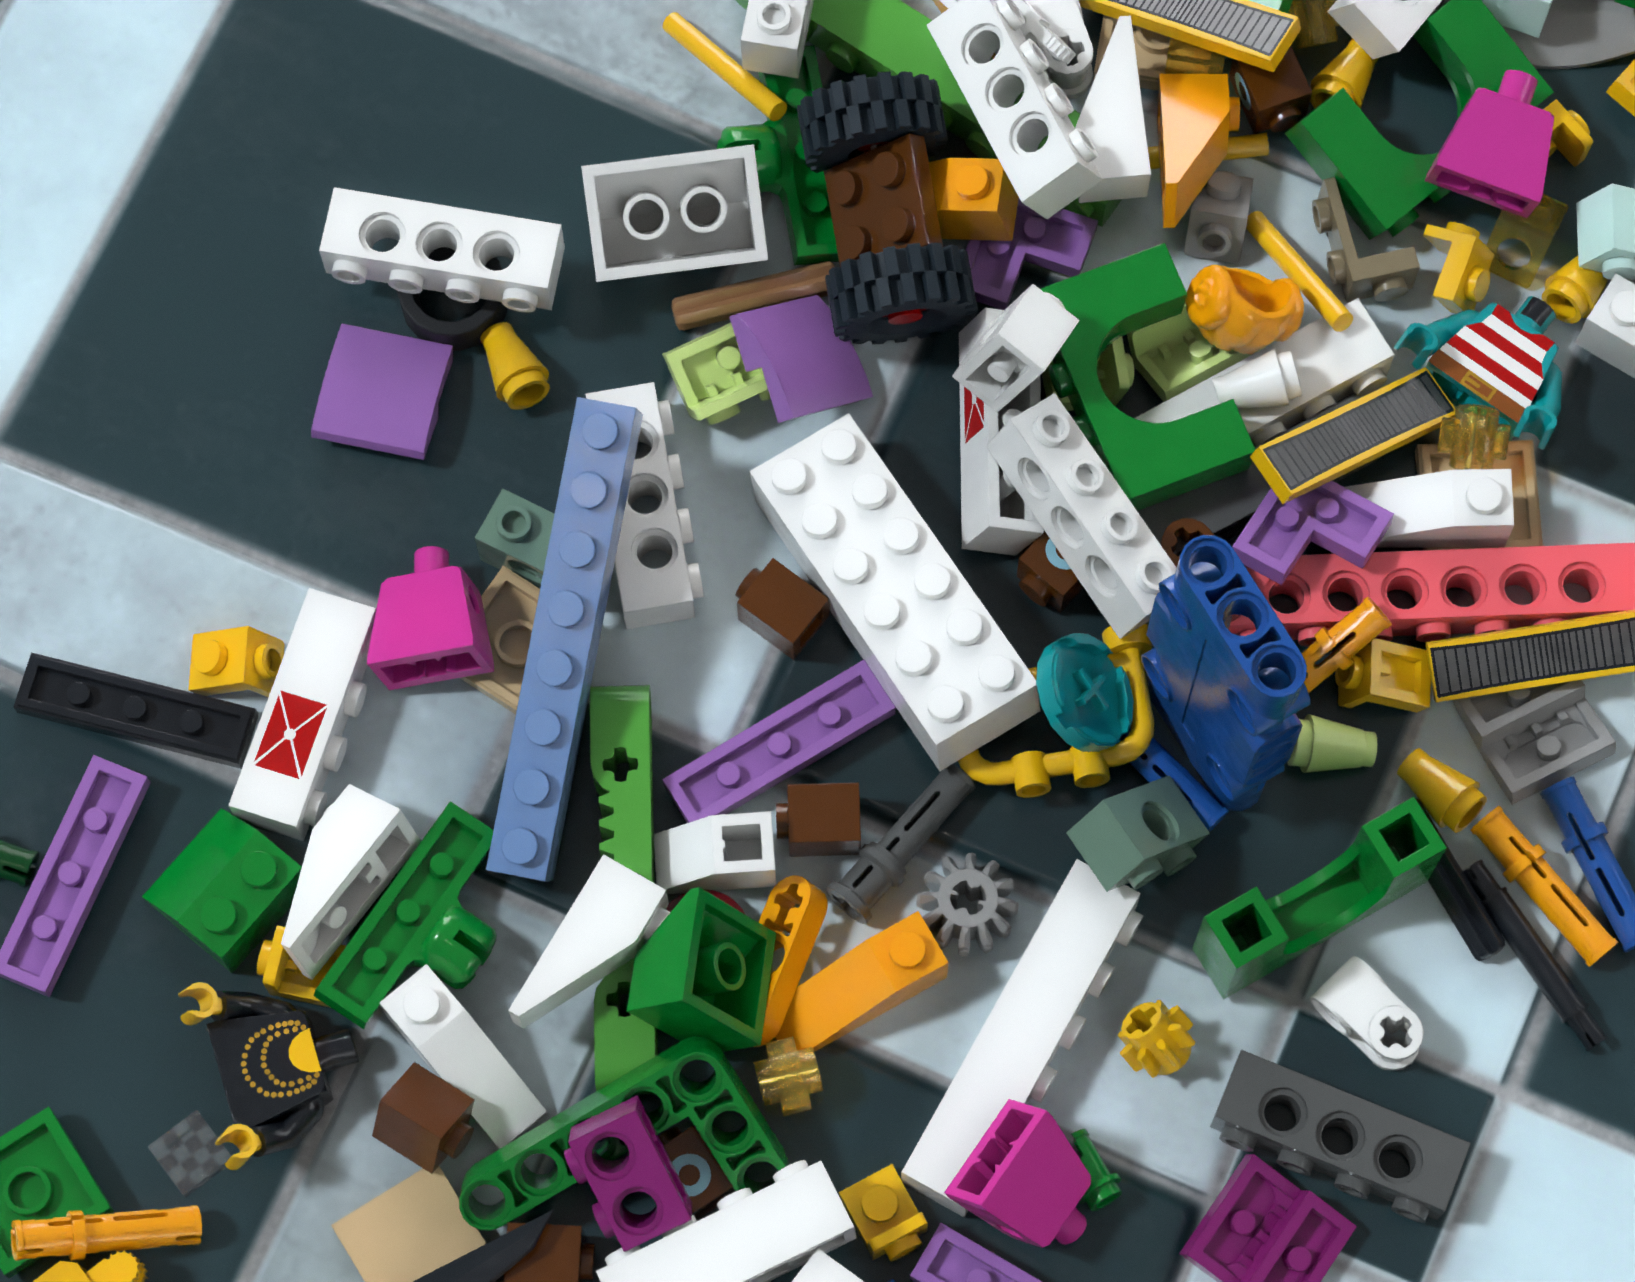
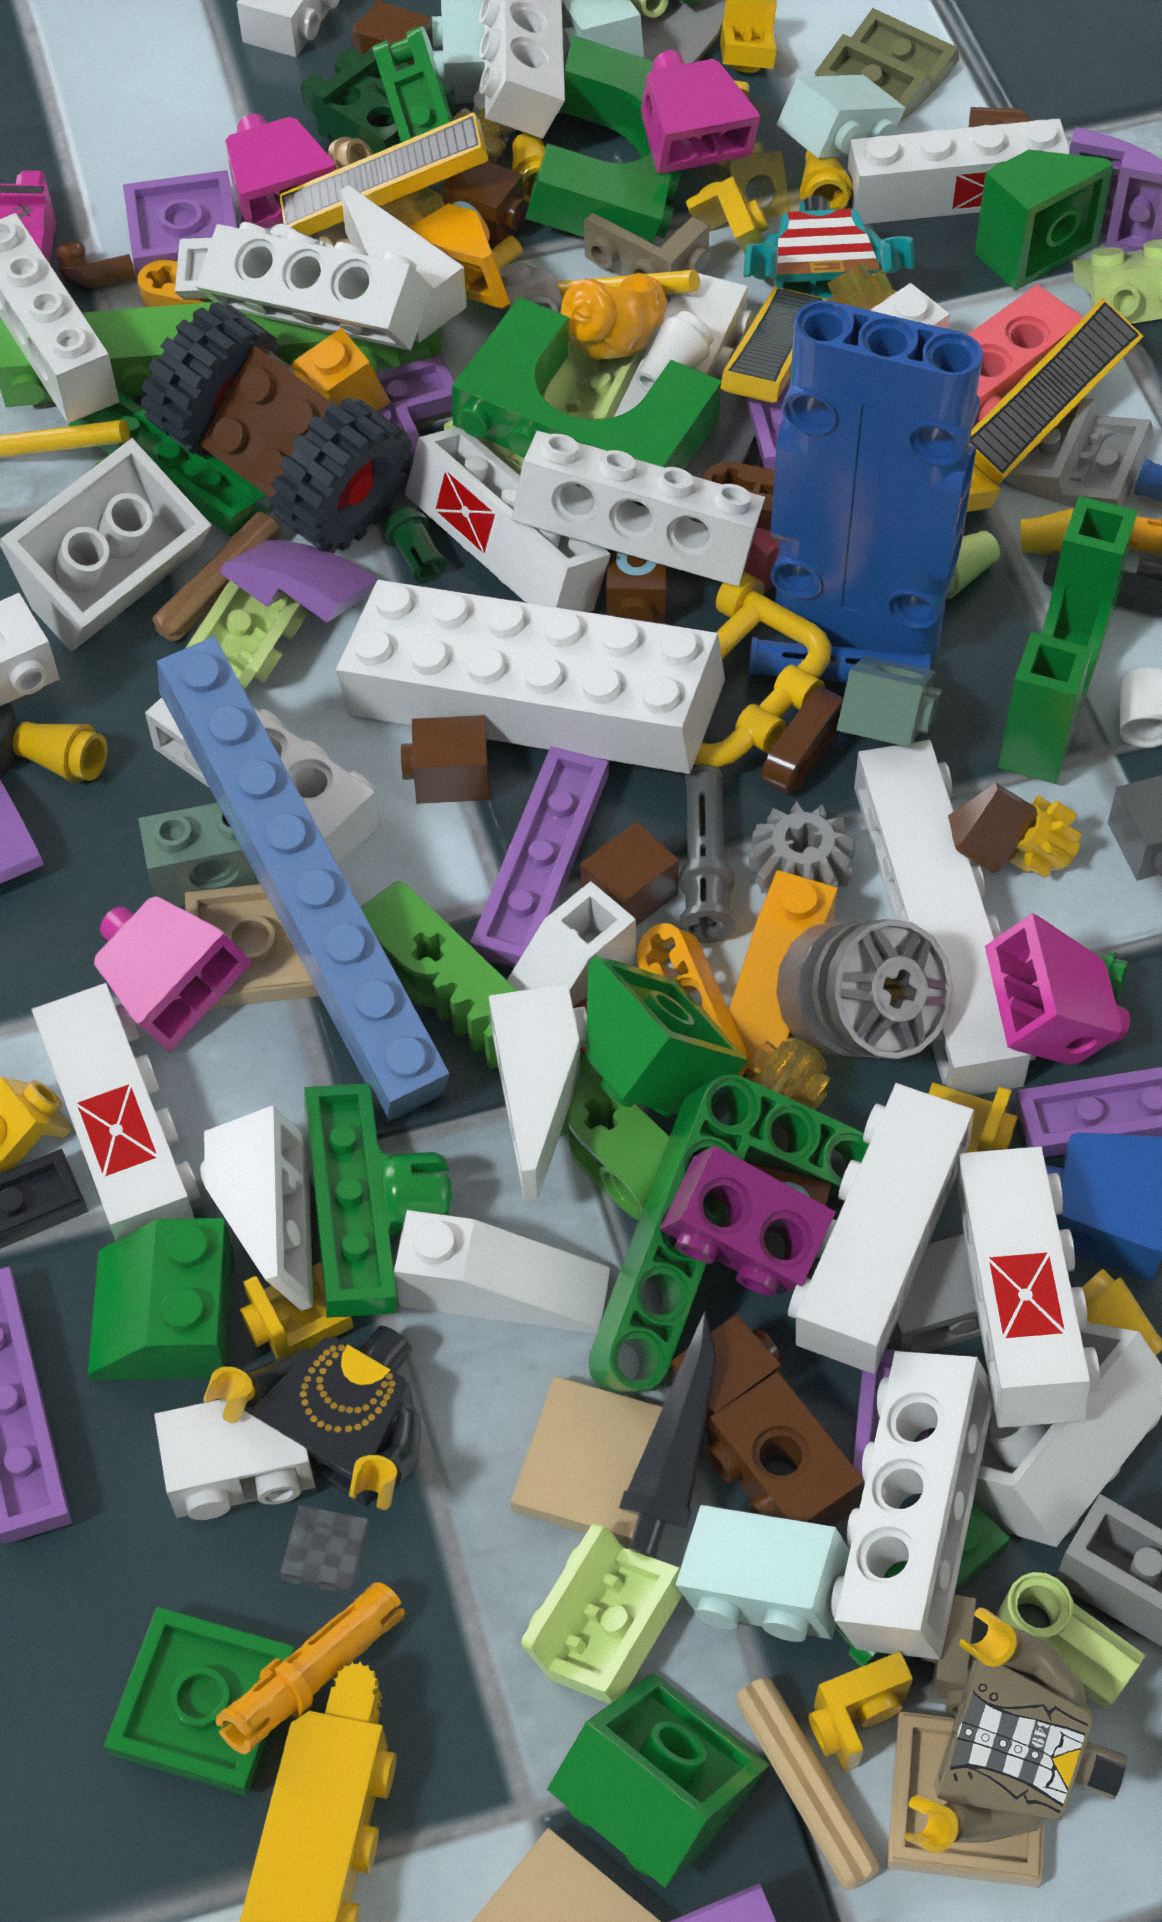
camera: 40 degrees left, 15 degrees down
reddish brown brick [372,1062,475,1174] -> none
white brick [952,284,1080,413] -> none
teal tile [1036,633,1134,752] -> none
none -> white slope [154,1399,316,1520]
none -> dark green pin [385,507,447,583]
none -> reddish brown beam [761,686,844,796]
none -> flat silver wheel [776,919,953,1059]
none -> reddish brown slope [948,782,1038,873]

